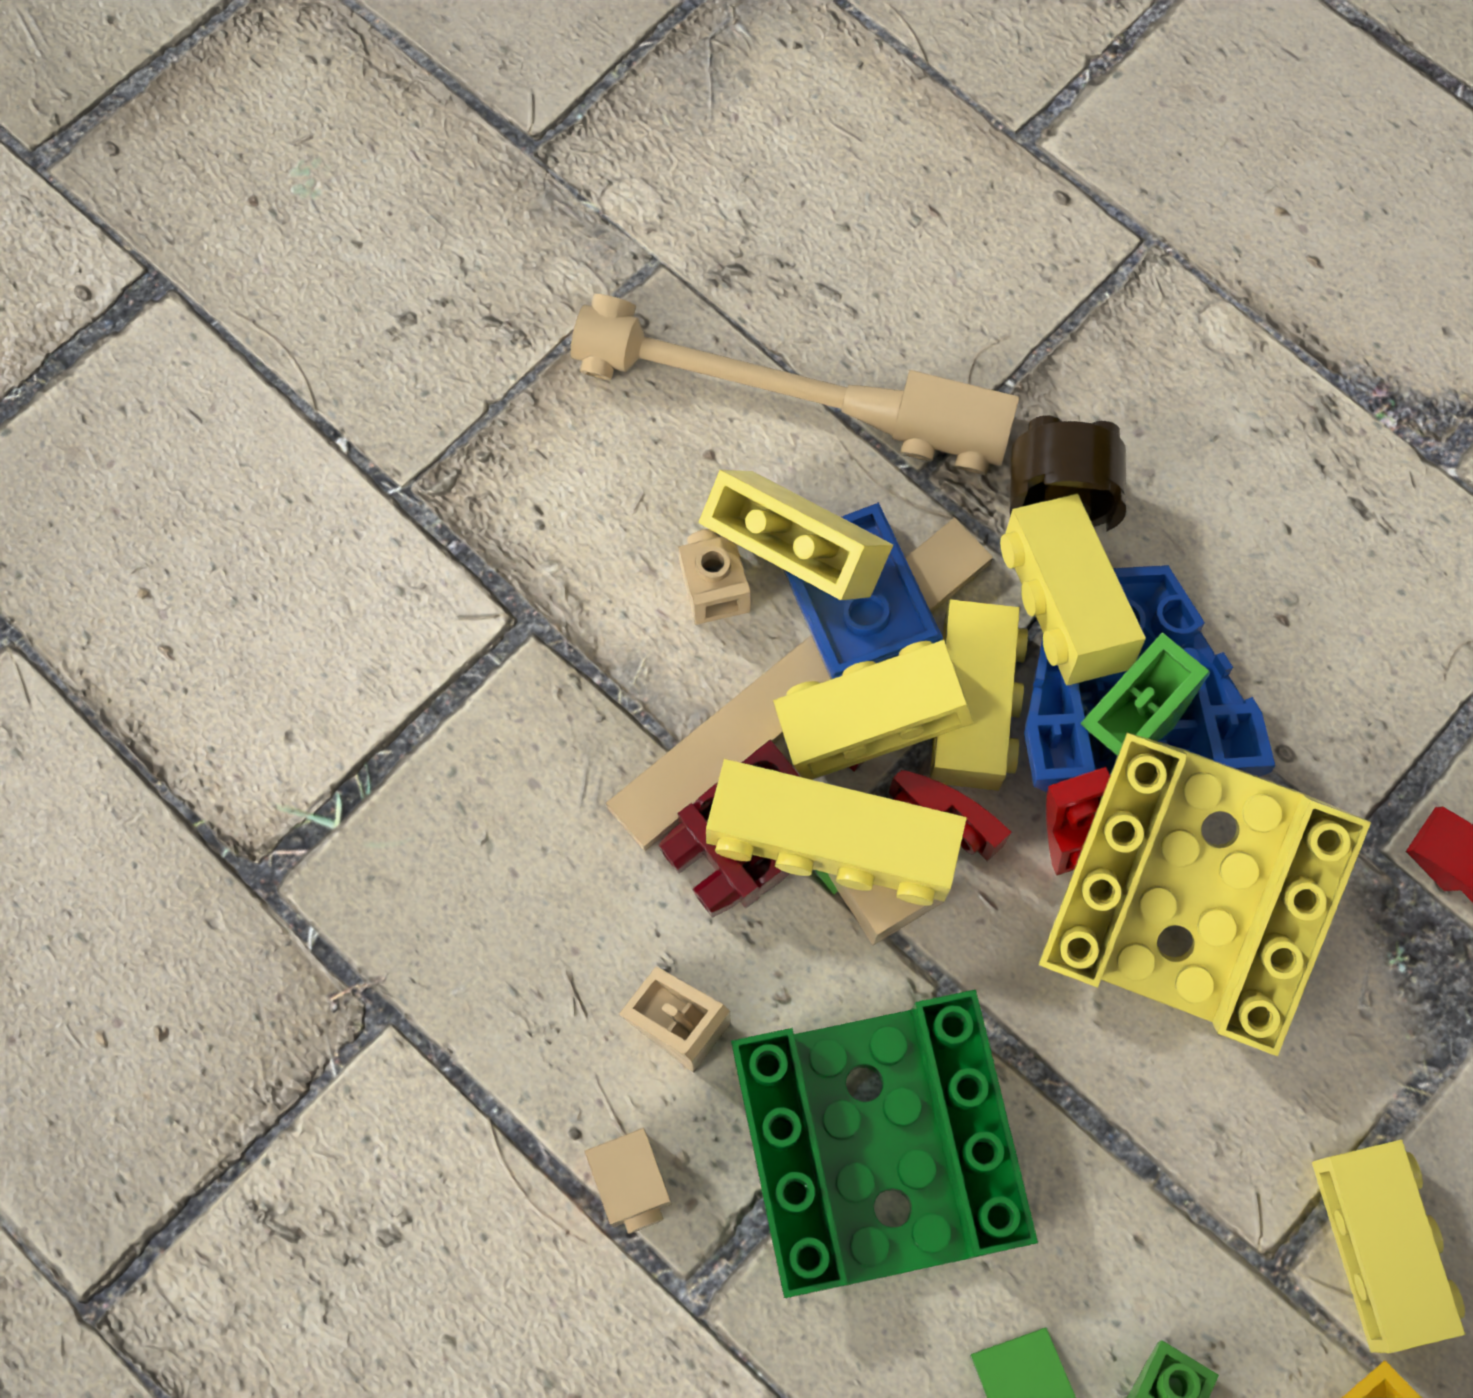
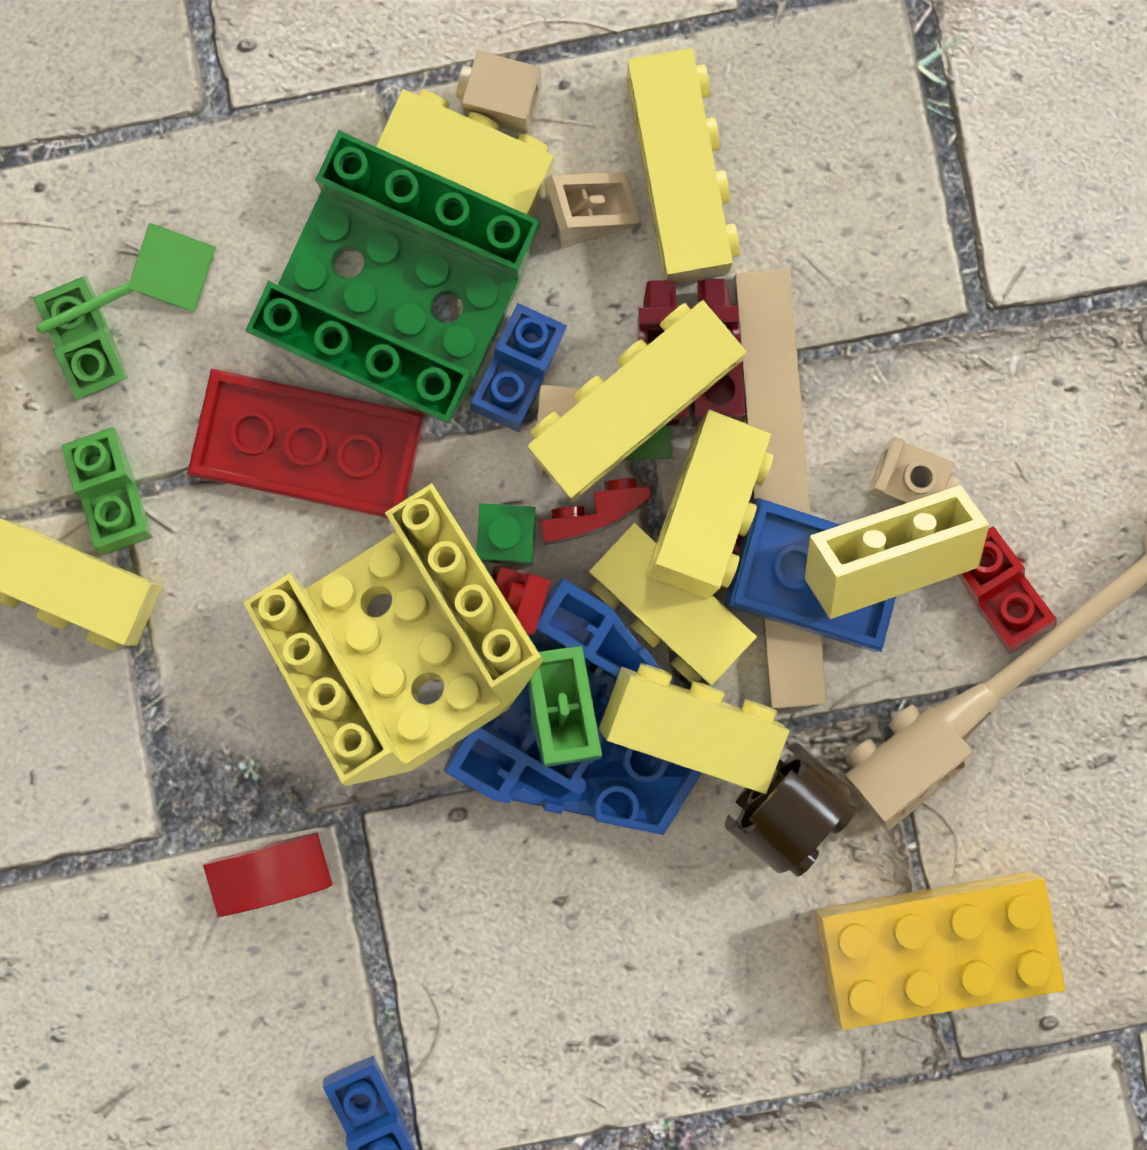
camera: 130 degrees right, 15 degrees up
none -> bright green slope [62,427,153,556]
none -> red tile [187,368,425,519]
none -> light yellow brick [376,89,554,217]
none -> blue slope [470,303,567,432]
none -> green brick [476,503,537,566]
none -> light yellow brick [627,48,740,283]
none -> yellow brick [814,871,1066,1030]
none -> red slope [957,526,1057,655]

